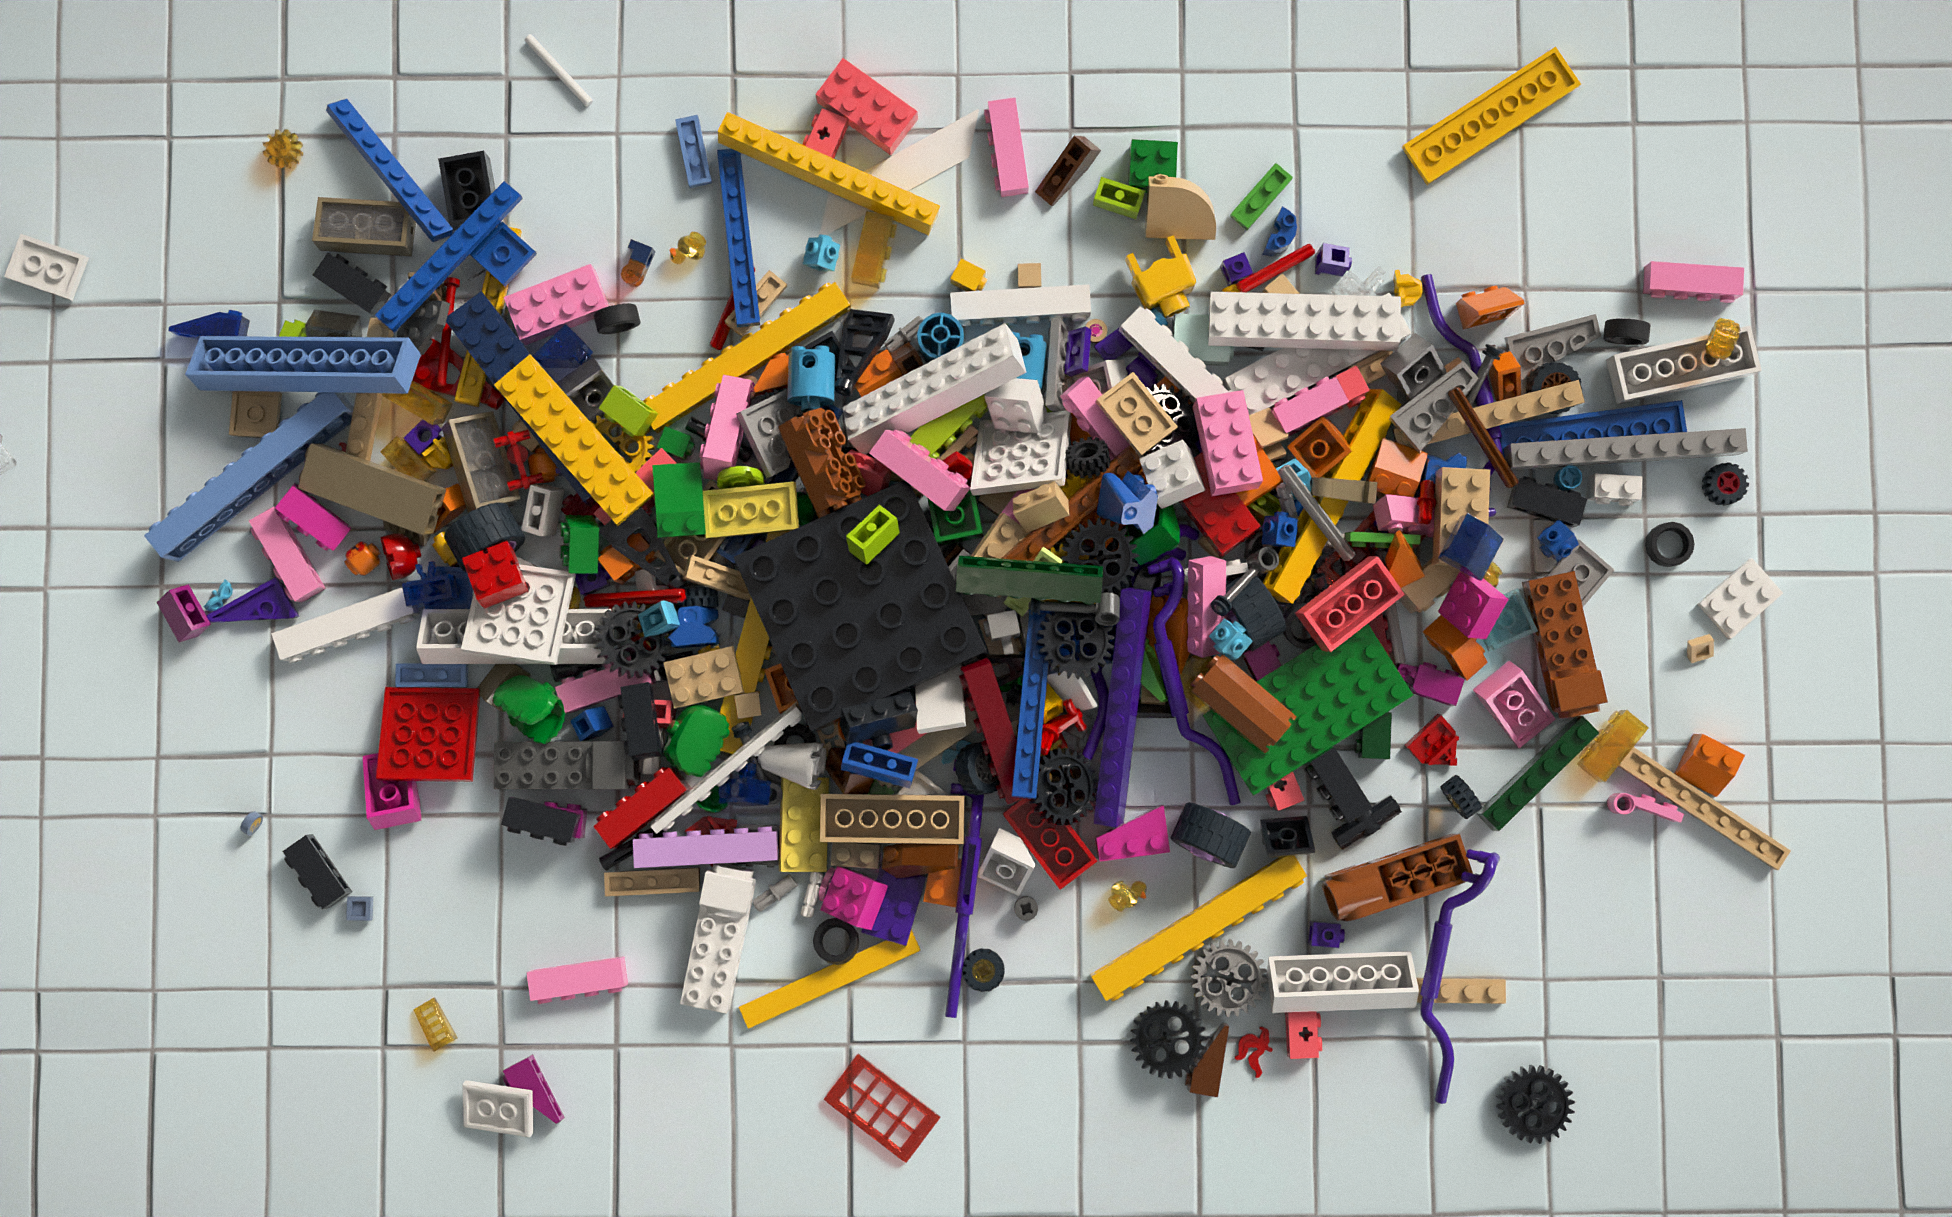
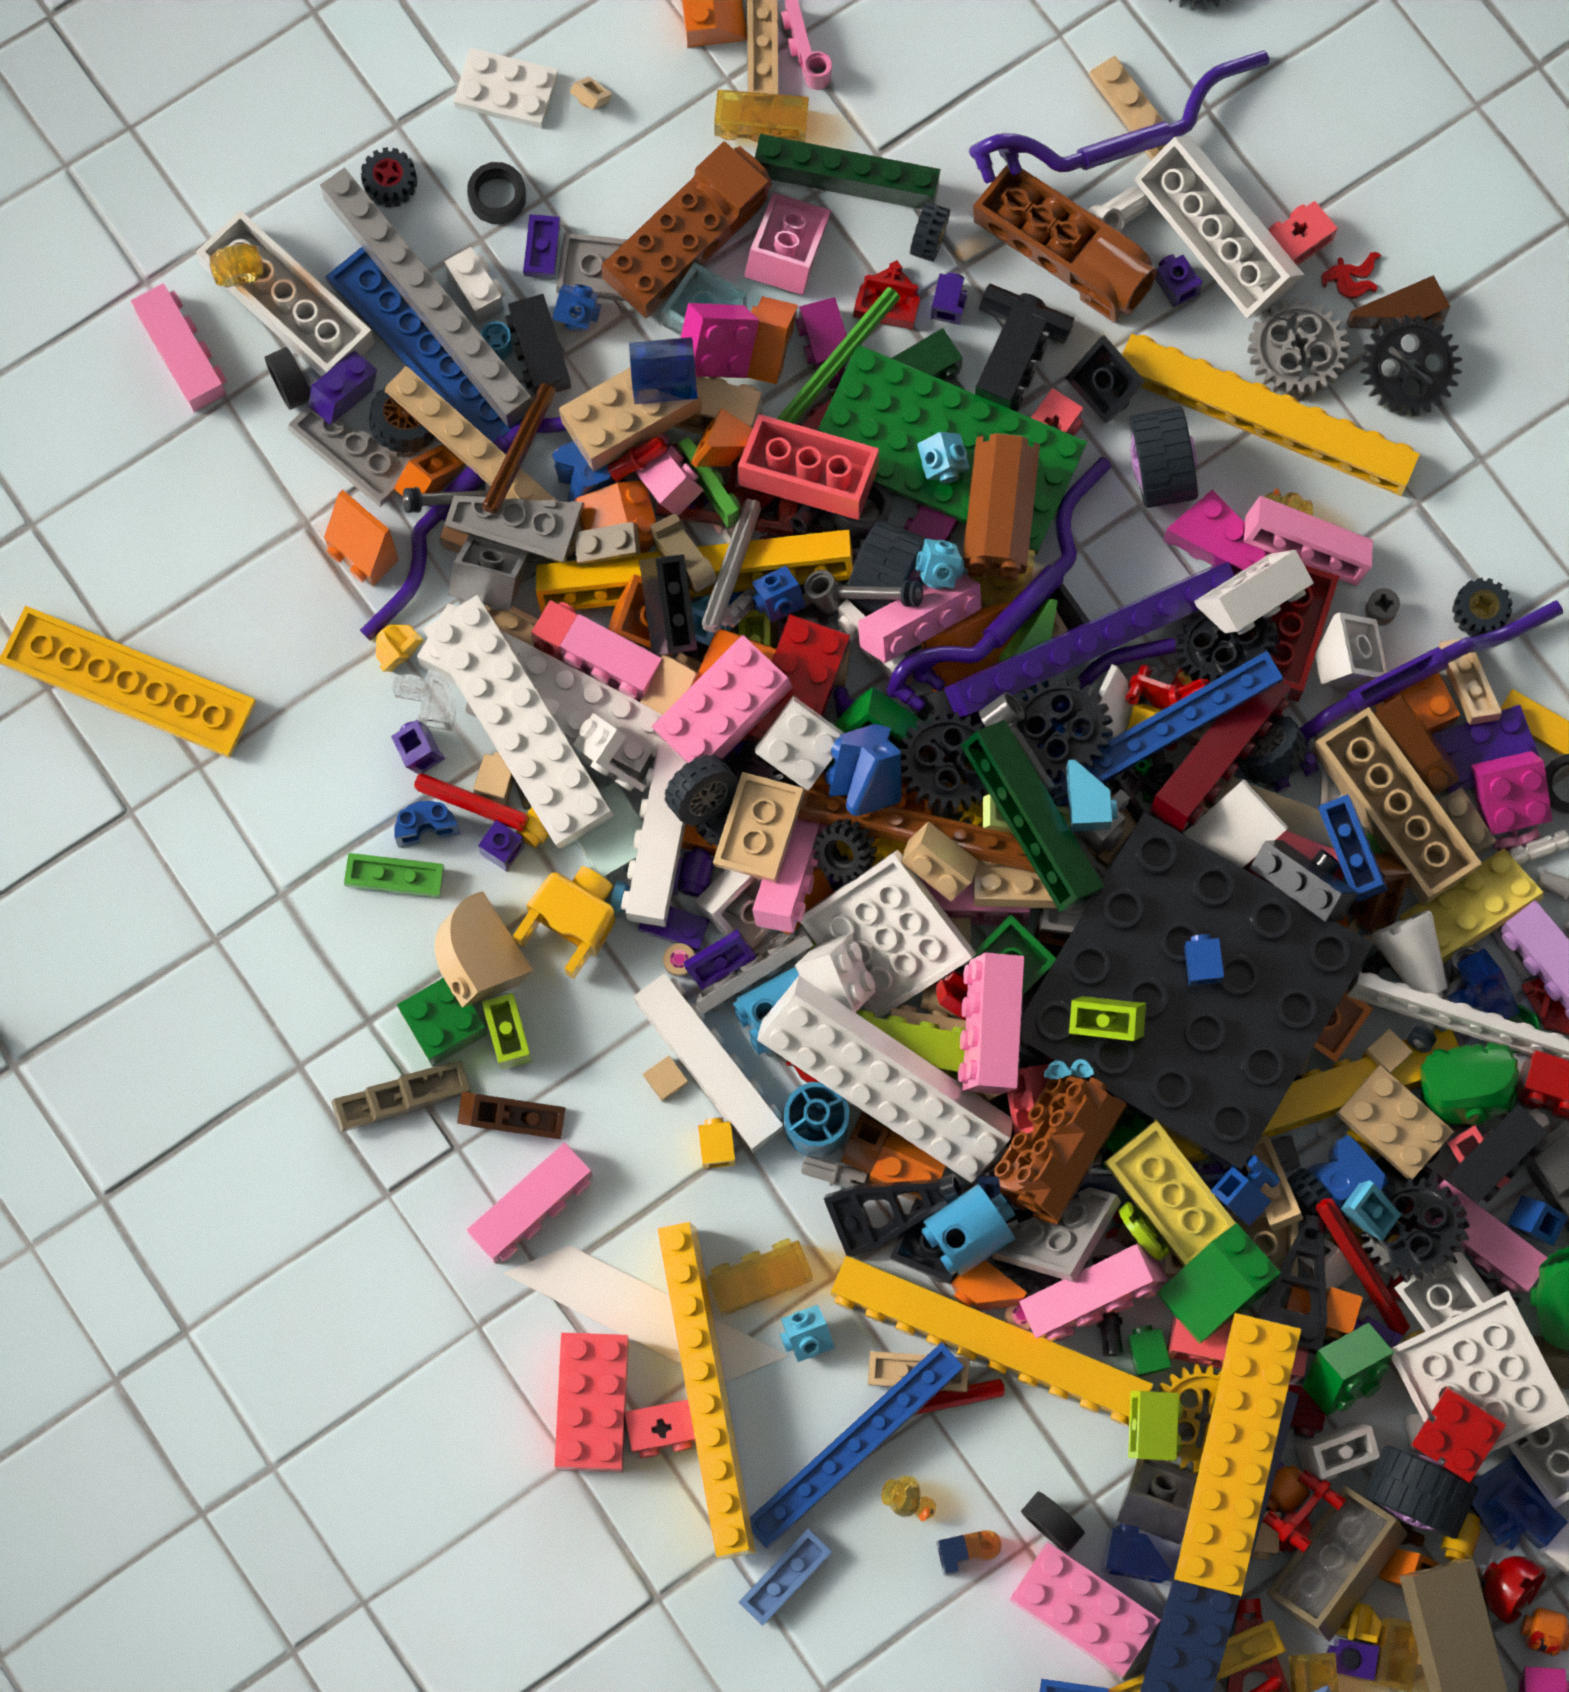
camera: 125 degrees left, 10 degrees down
none -> dark purple brick [308,350,377,425]
none -> dark tan slope [331,1060,471,1132]
none -> dark purple plate [523,214,561,279]
none -> white bracket [573,713,646,792]
none -> plate [574,522,640,565]
none -> black brick [639,554,697,655]
none -> black wheel [664,755,738,826]
none -> bright green axle [776,287,900,424]
none -> medium azure brick [917,432,970,484]
none -> dark purple brick [930,273,968,325]
none -> medium azure piece [1044,1059,1095,1079]
none -> medium azure slope [1066,760,1117,831]
none -> white piece [1088,186,1149,232]
none -> blue brick [1184,934,1224,986]
none -> white slope [1194,550,1314,635]
none -> blue brick [1211,1155,1280,1226]
none -> bright pink brick [1244,496,1373,586]
none -> tan plate [1438,638,1502,725]

